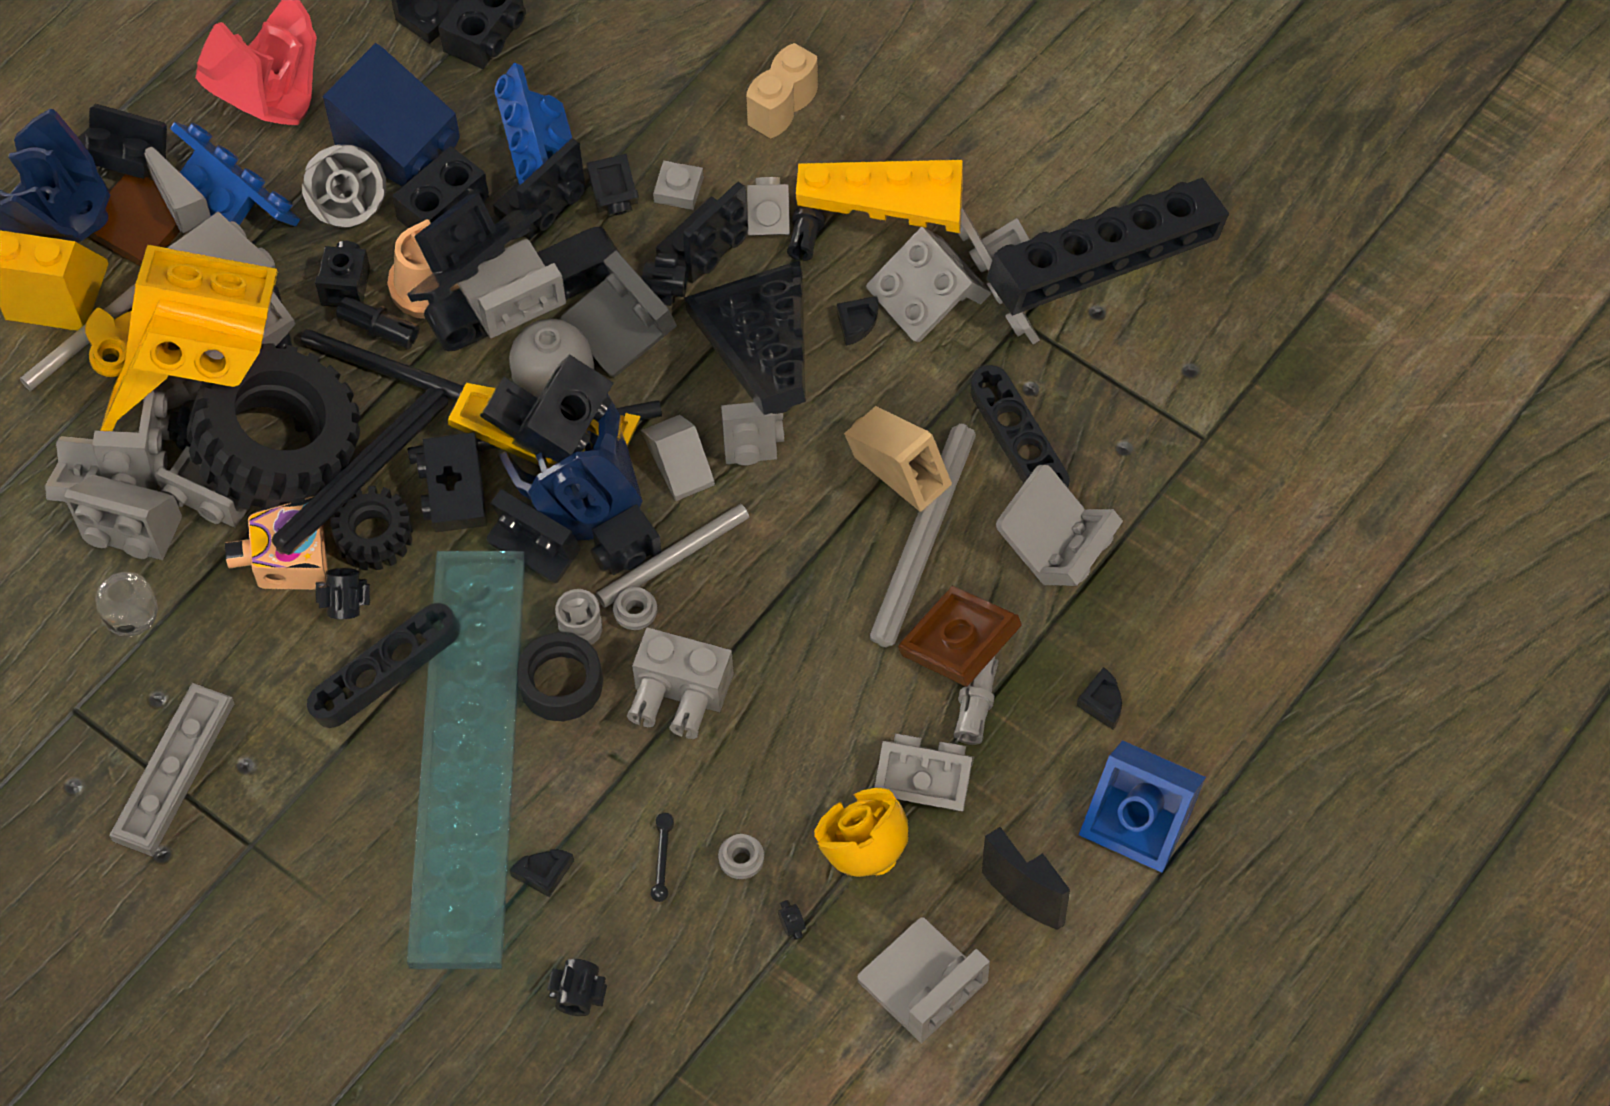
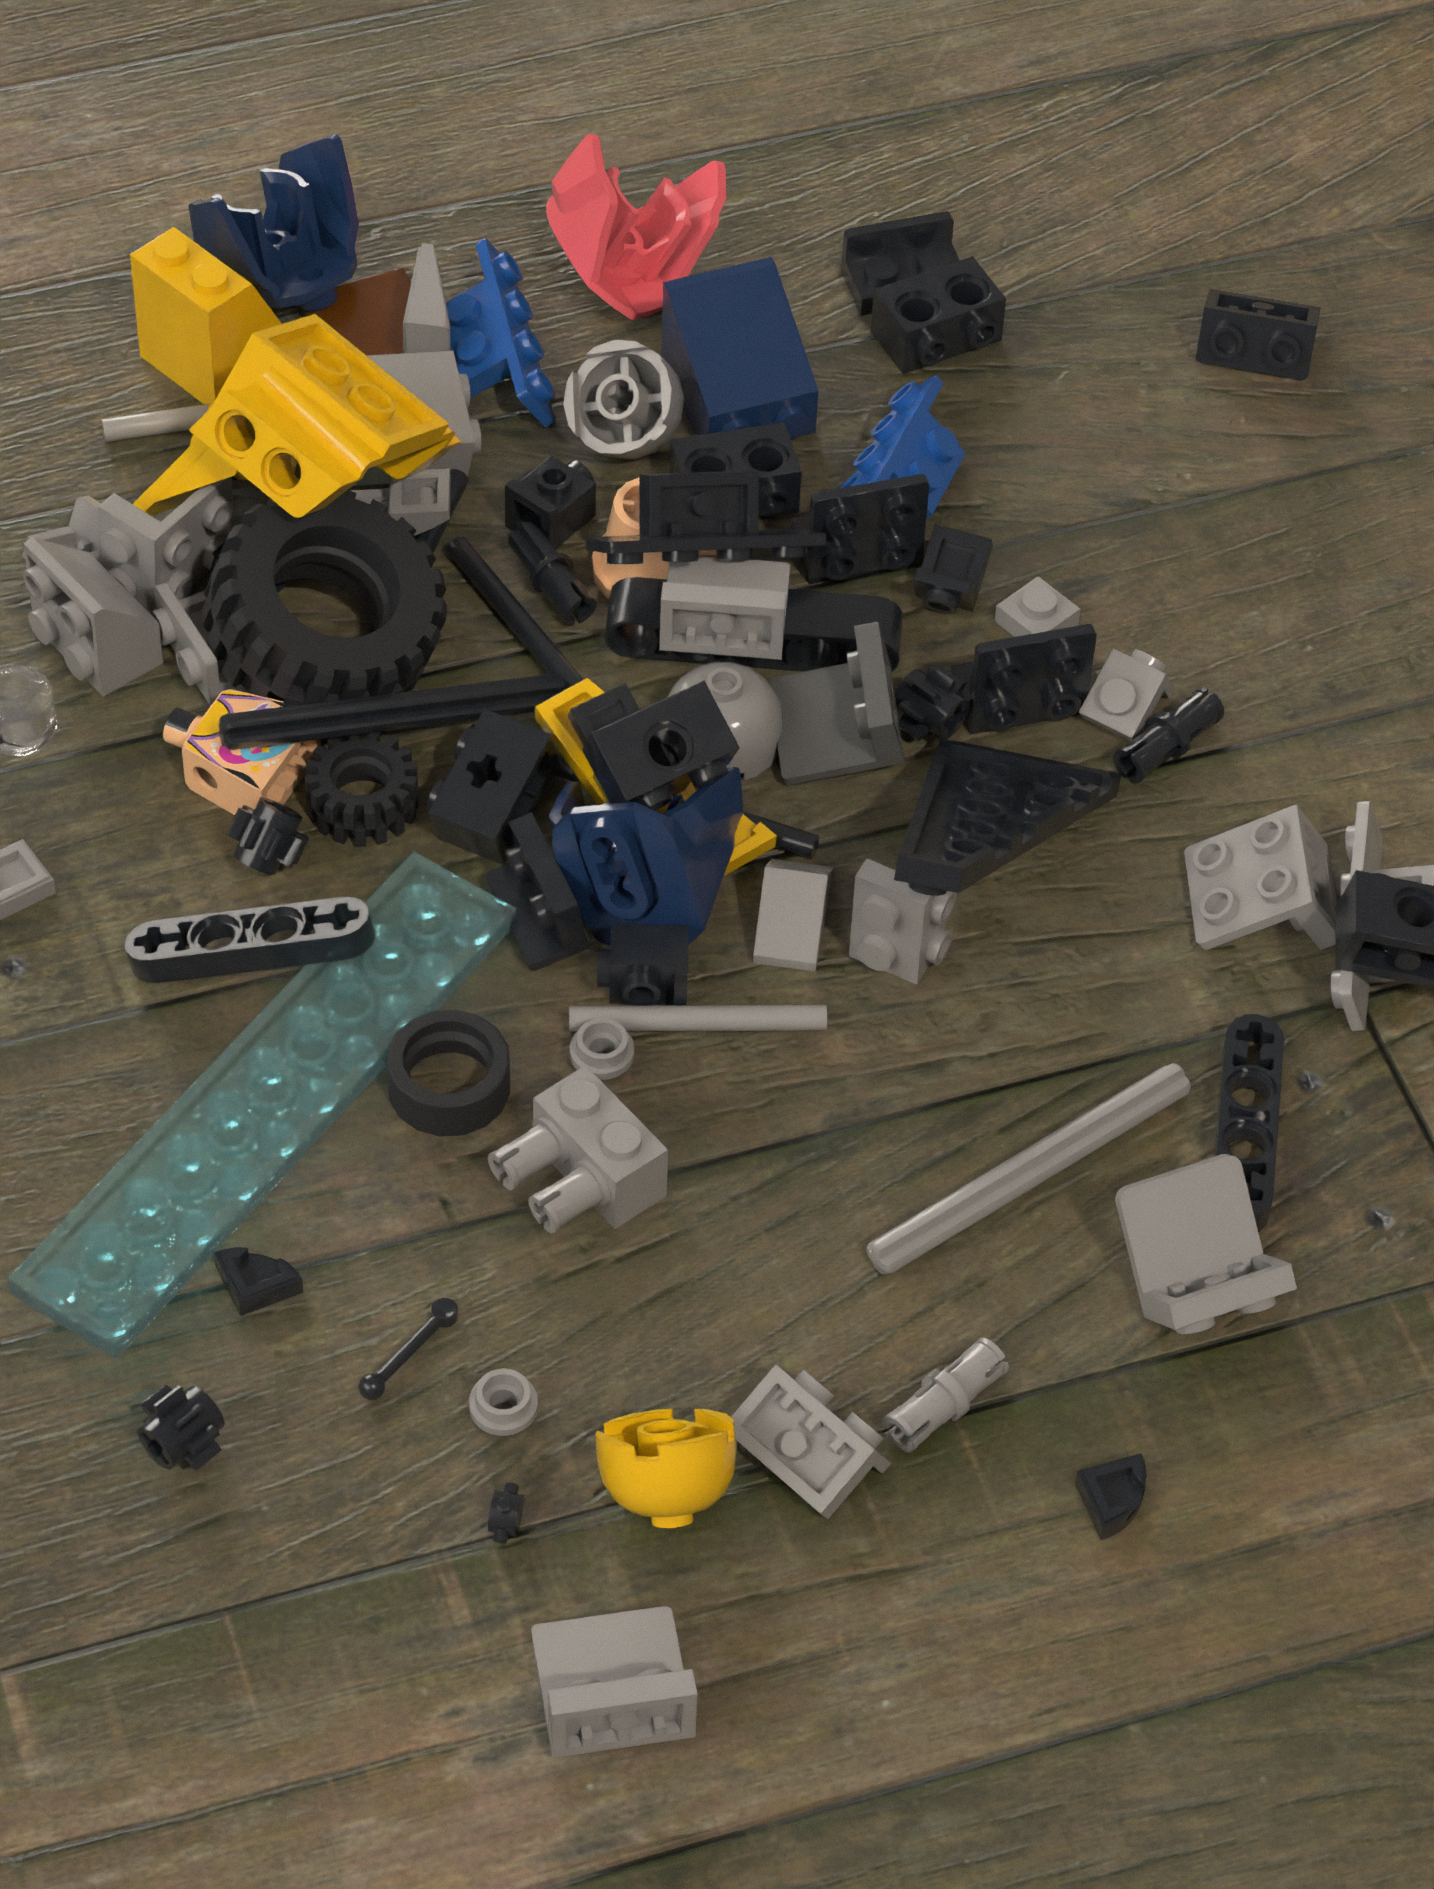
camera: 30 degrees right, 10 degrees down
black bracket [78,104,167,179] -> none
light grey wheel [555,589,602,645] -> none
tan brick [746,43,818,139] -> none
yellow wing [796,160,963,233] -> none
black tile [837,296,878,346] -> none
tan slope [844,406,952,512] -> none
reddish brown tile [898,585,1022,687] -> none
black slope [982,827,1070,930] -> none
blue slope [1079,740,1206,873] -> none

